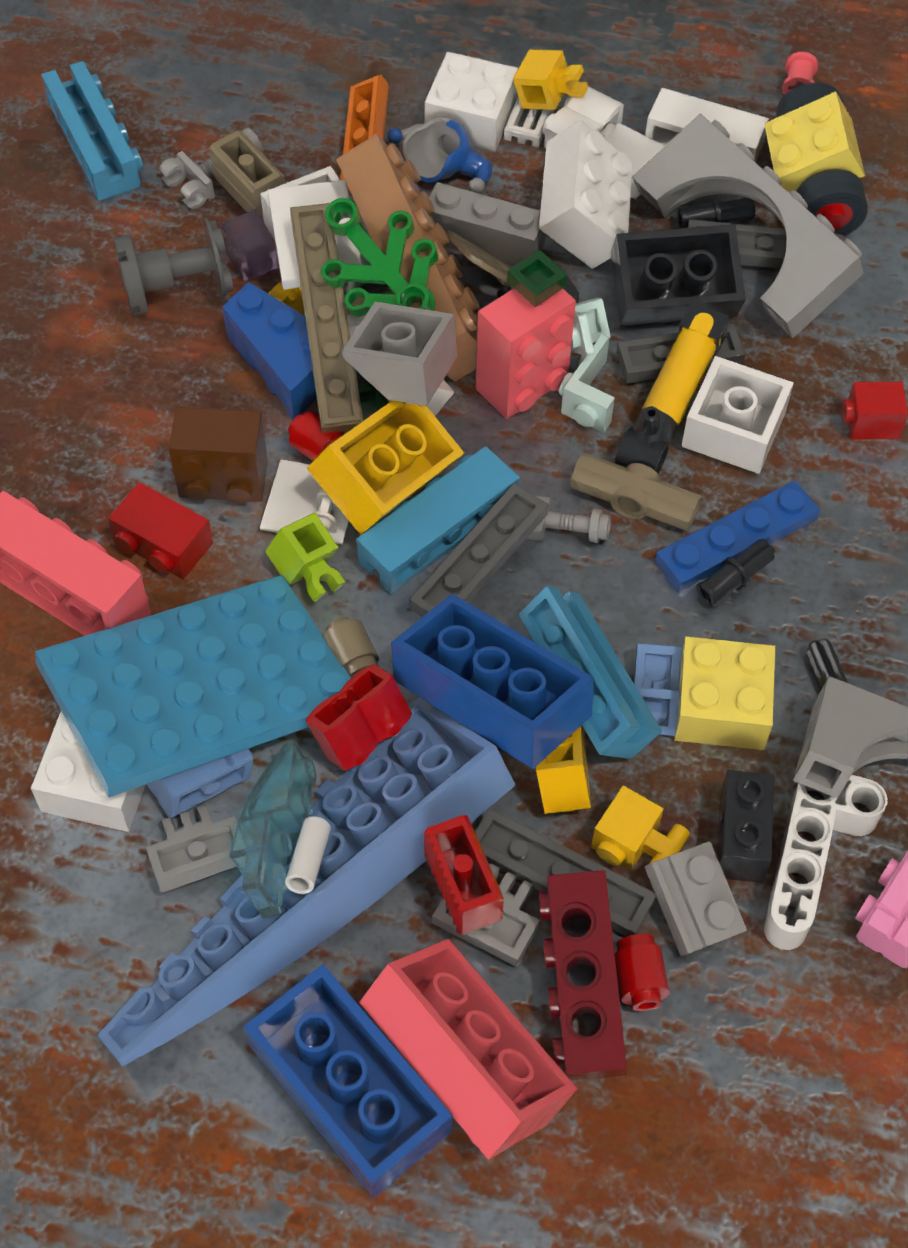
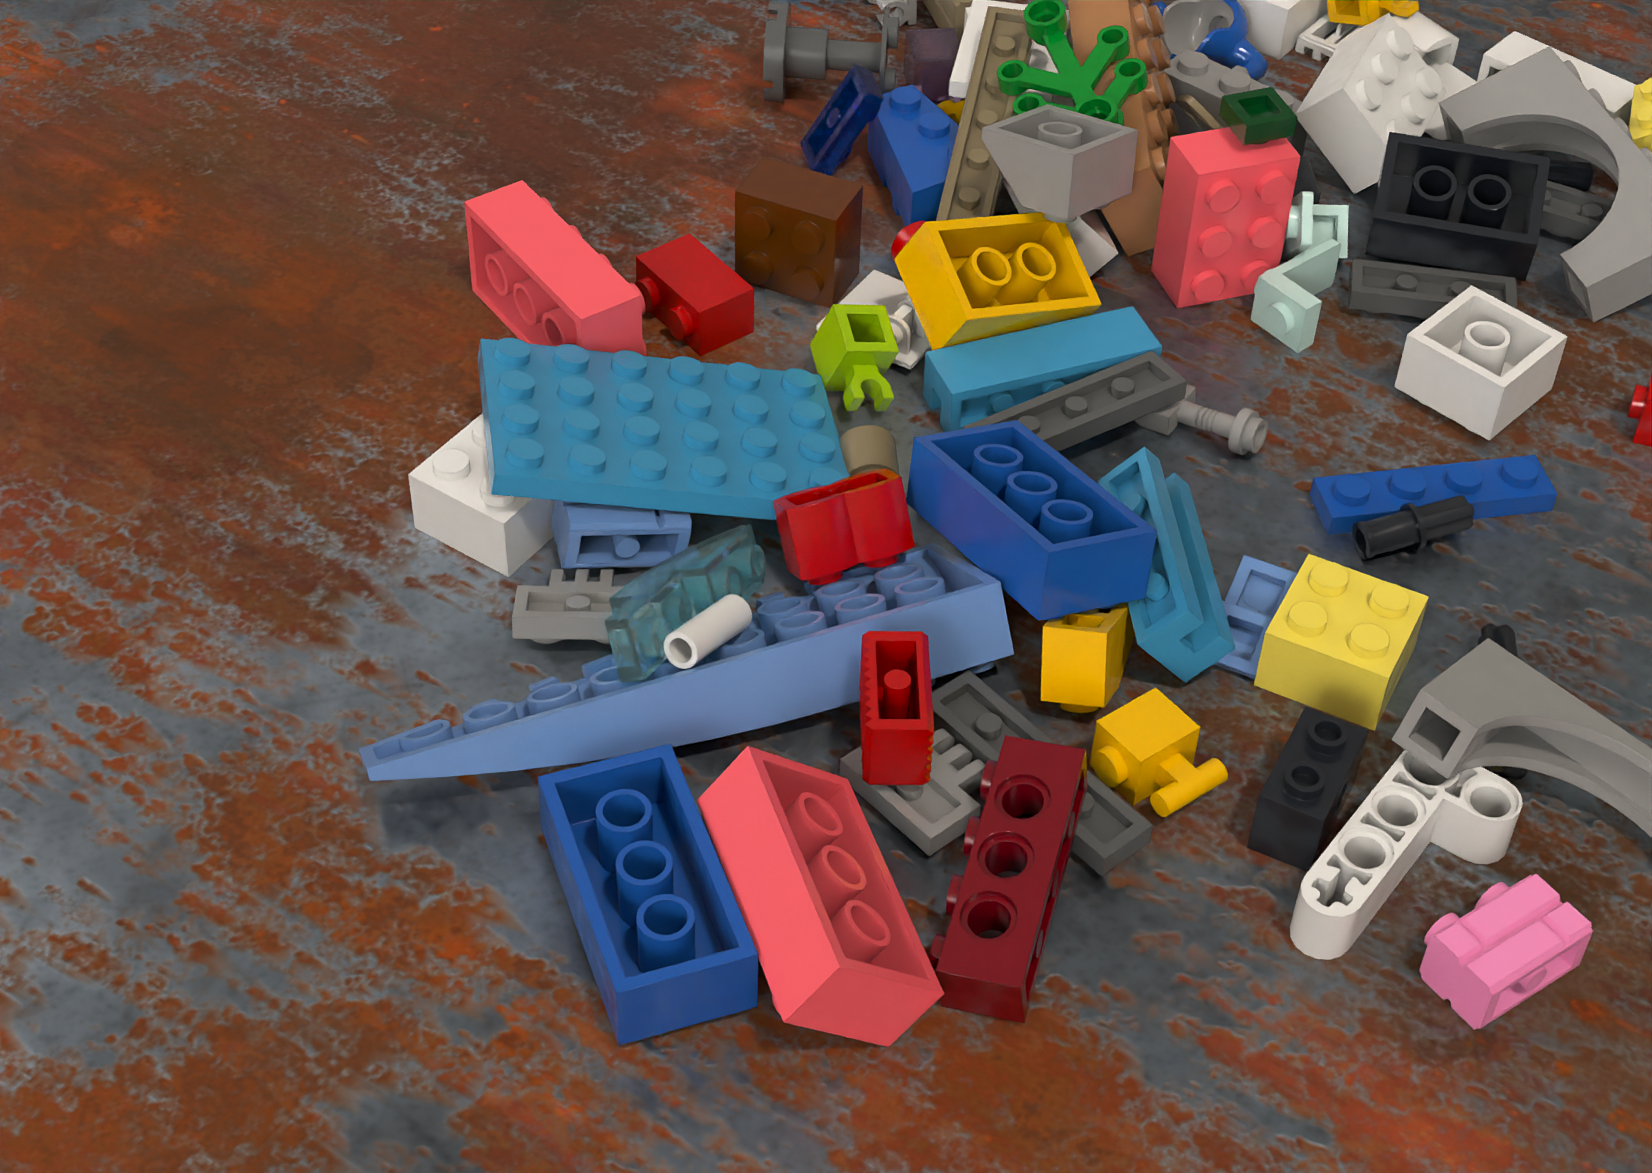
camera: 20 degrees right, 15 degrees down
dark tan piece [570,452,702,531] -> none
piece [614,301,729,475] -> none
red brick [615,934,670,1011] -> none
light grey plate [644,841,747,957] -> none
none -> clear blue plate [800,63,884,176]

